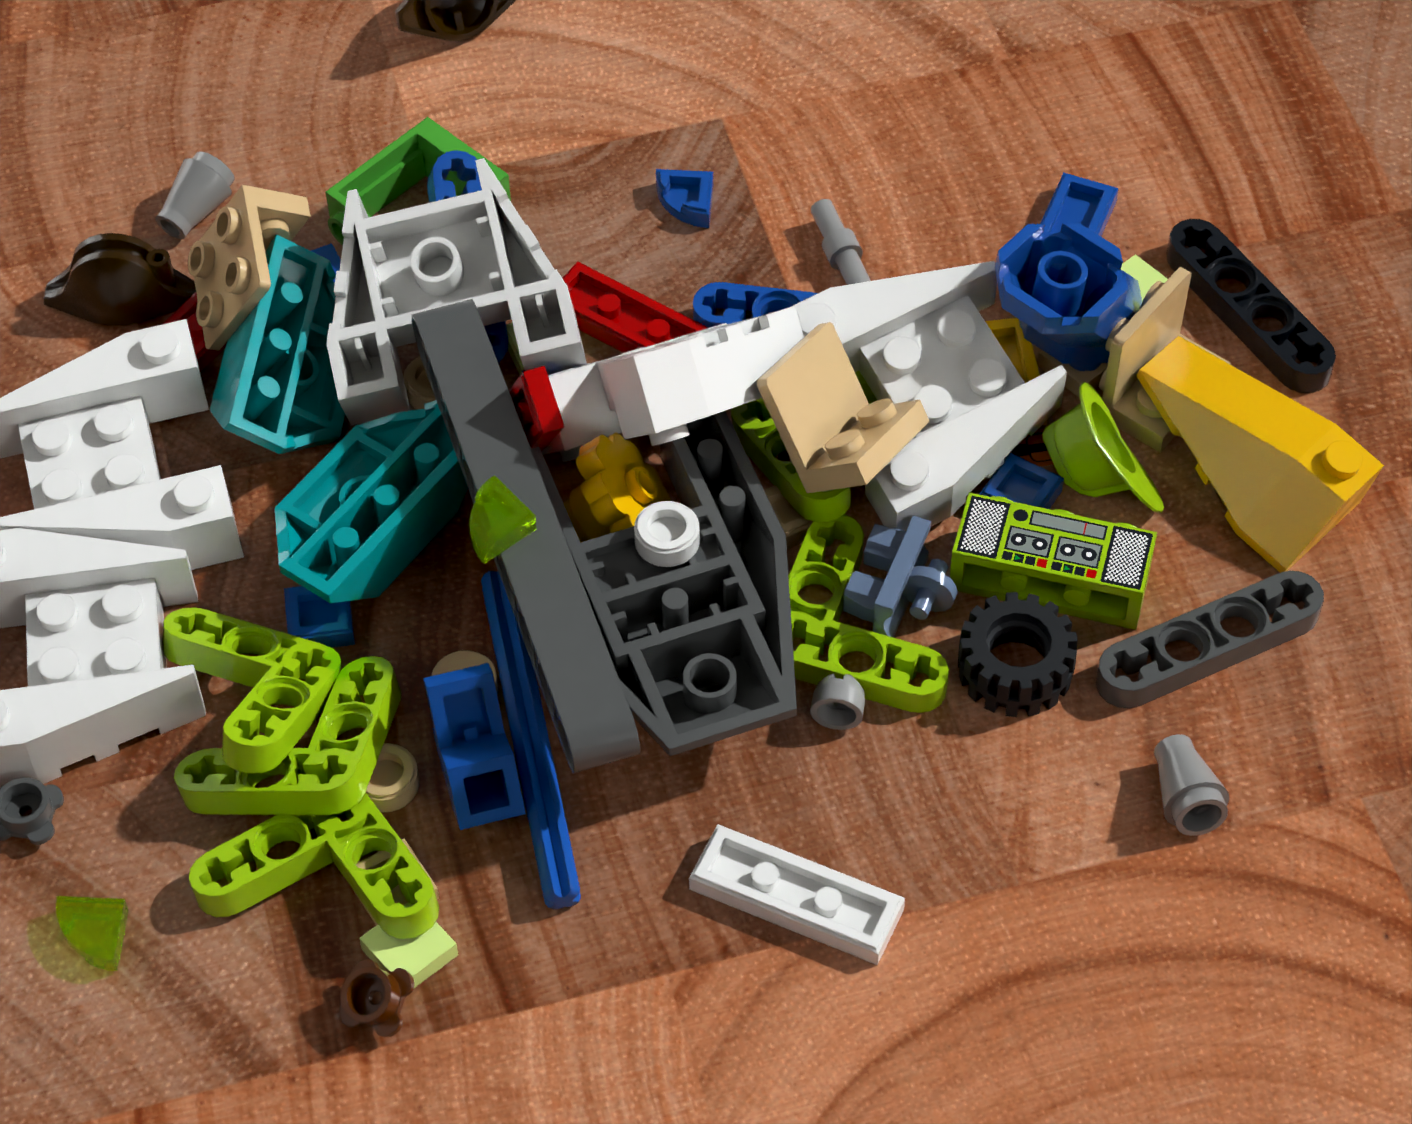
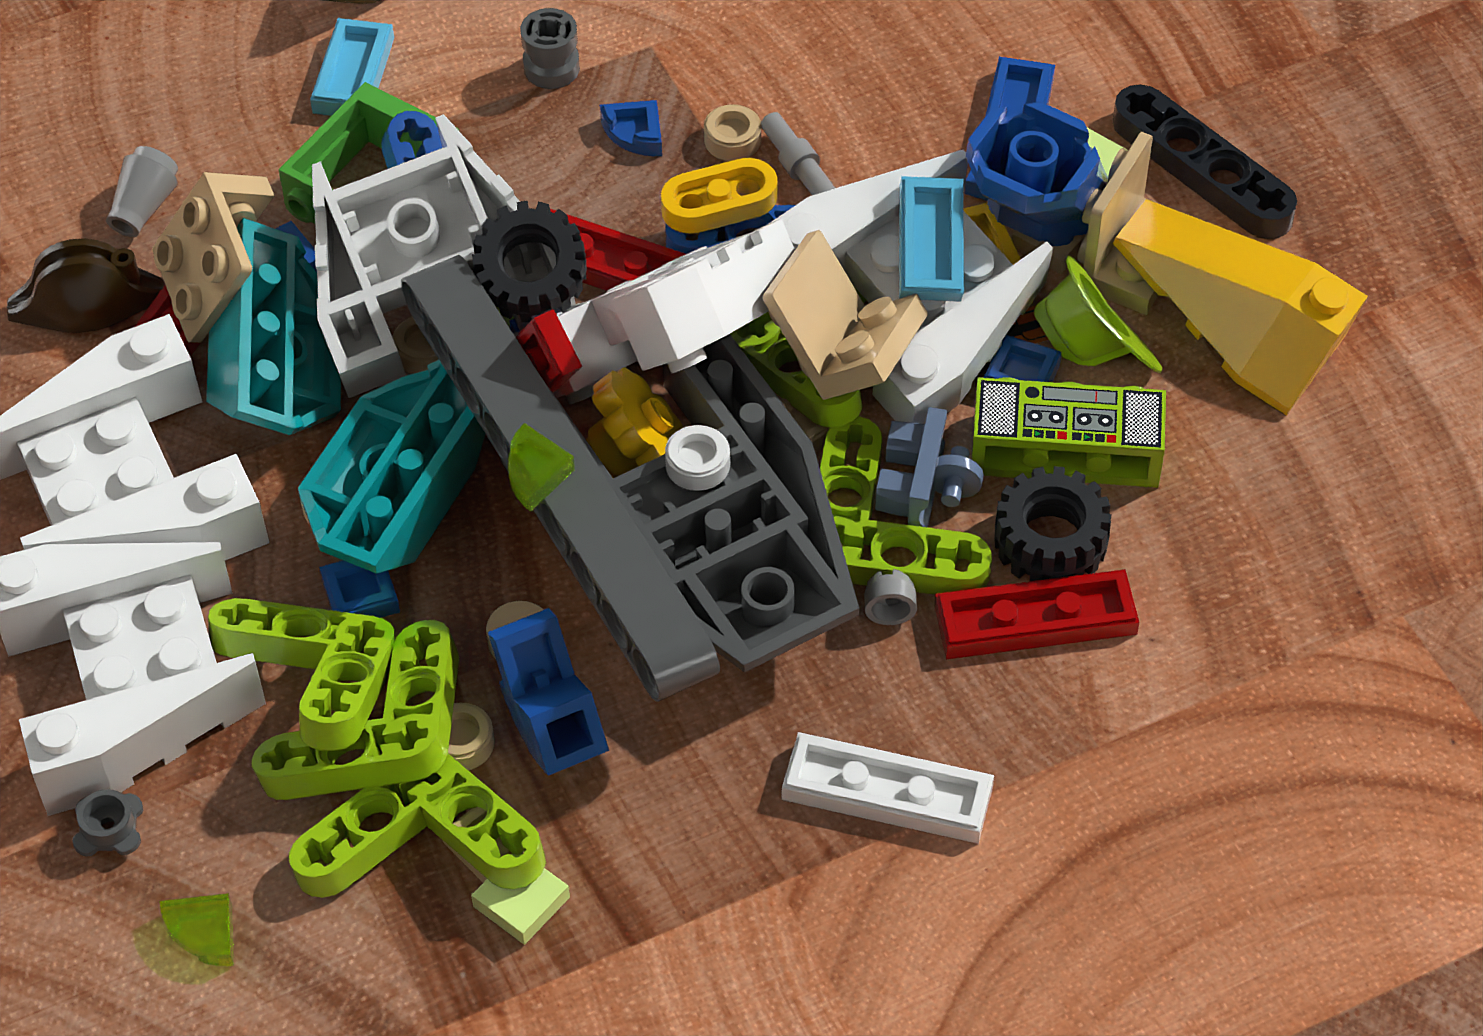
camera: 10 degrees left, 0 degrees up
reddish brown plate [339,959,414,1037] -> none
blue axle [481,571,581,910] -> none
dark grey beam [1096,571,1324,708] -> none
light grey cone [1154,734,1229,836] -> none
none -> medium azure tile [310,18,394,116]
none -> black tyre [472,201,587,323]
none -> dark grey wheel [520,8,580,89]
none -> yellow plate [661,158,777,233]
none -> tan tile [704,105,762,161]
none -> medium azure tile [899,176,964,302]
none -> red tile [934,569,1140,660]

